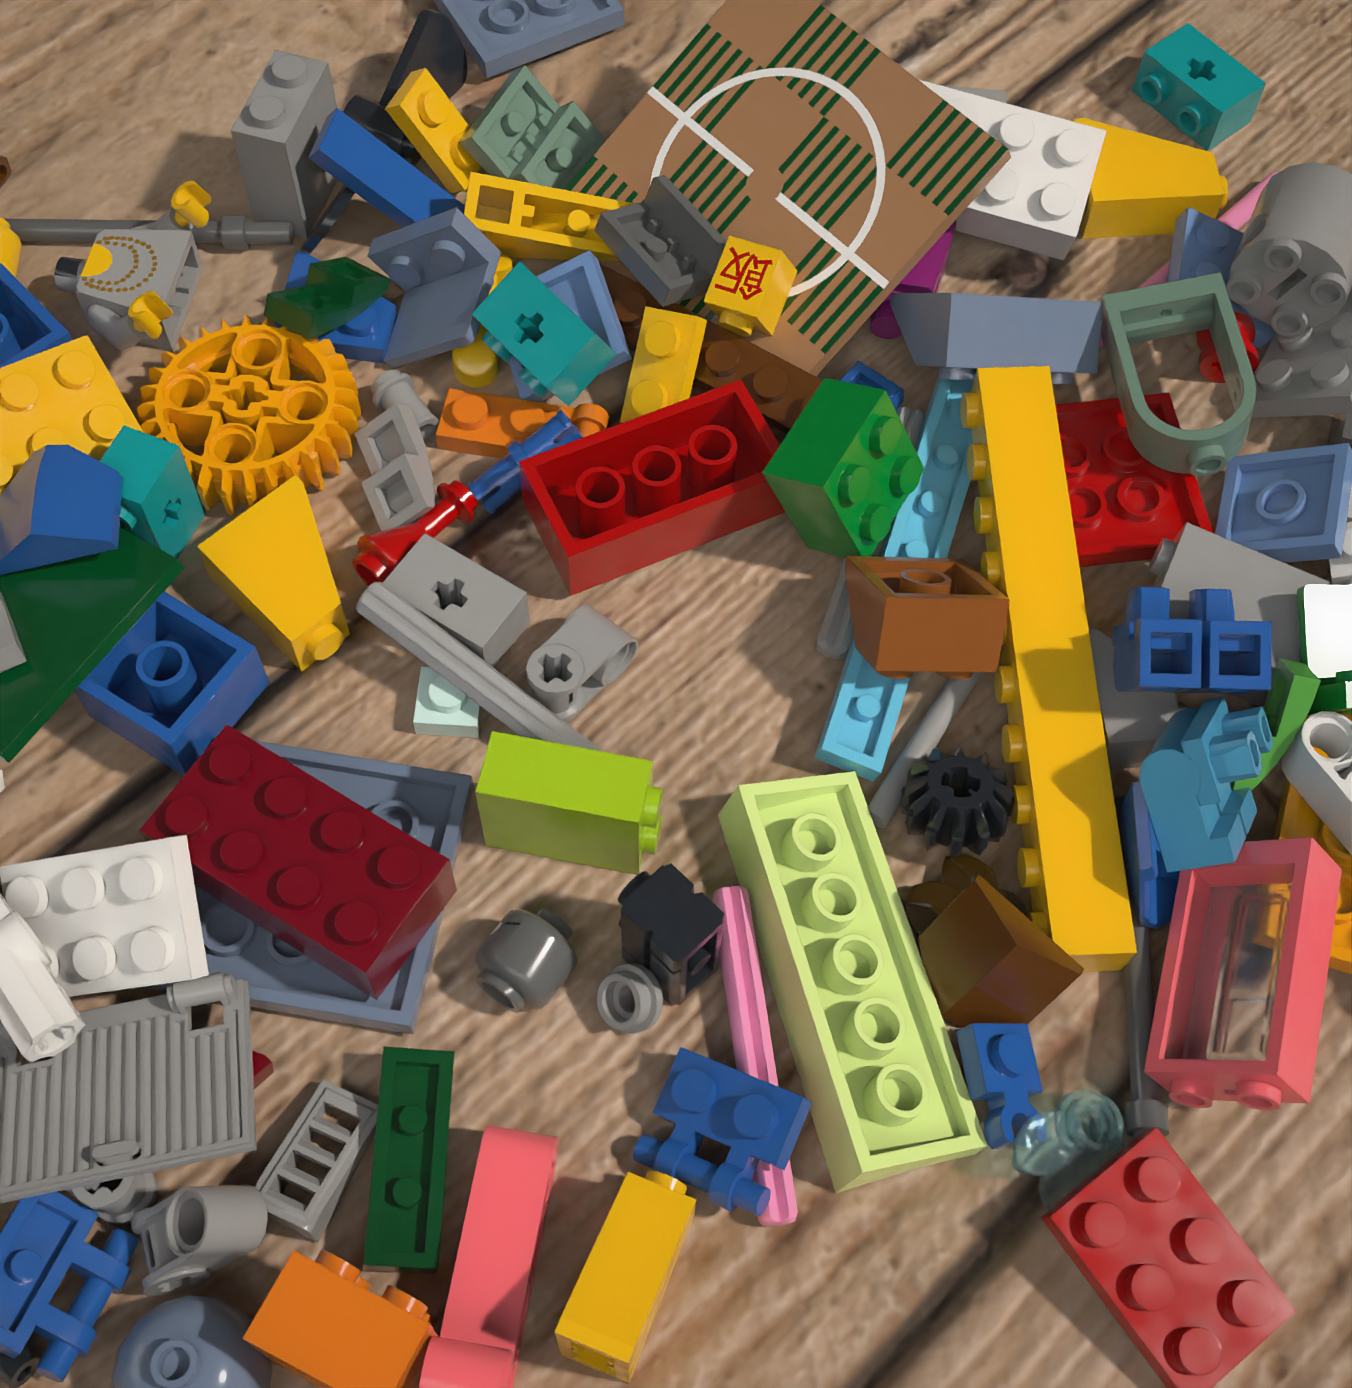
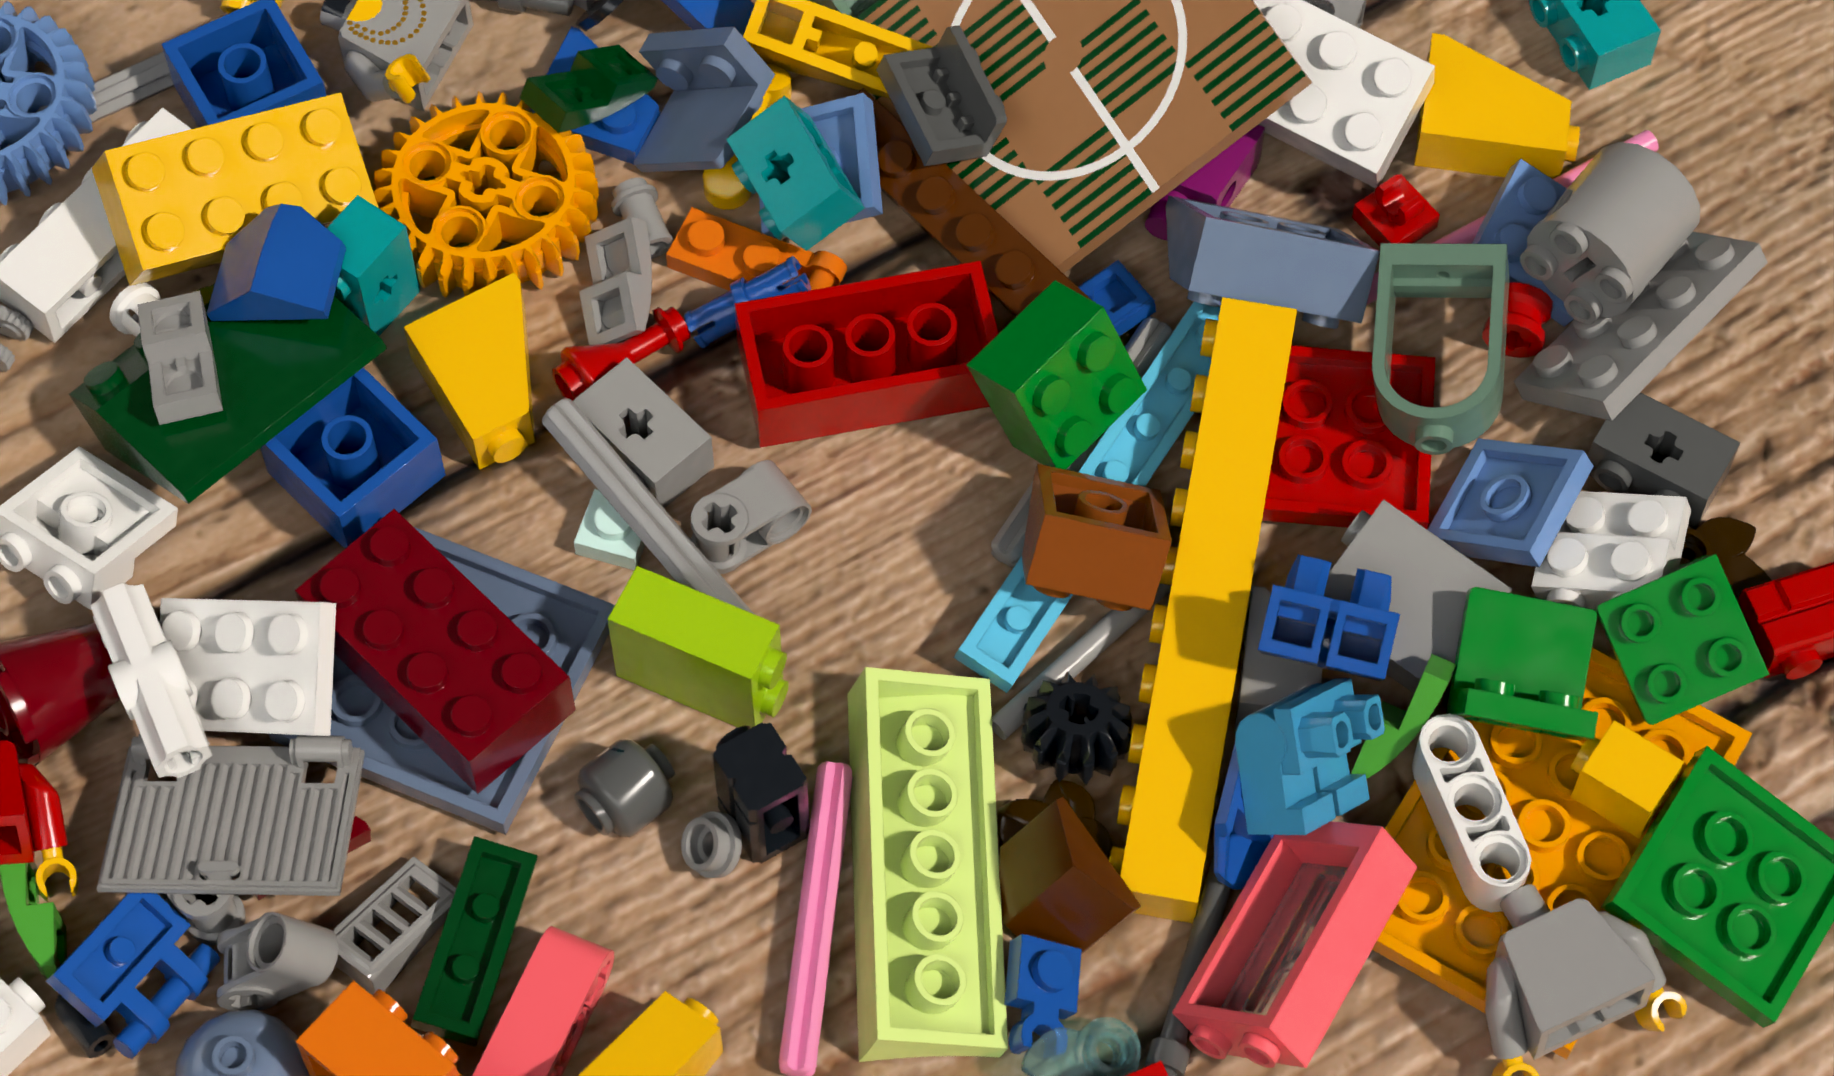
camera: 15 degrees right, 0 degrees up
yellow plate [620,306,707,423] -> none
blue plate [633,1047,812,1216] -> none
yellow brick [704,236,797,337] -> none
none -> red tile [1352,174,1440,247]

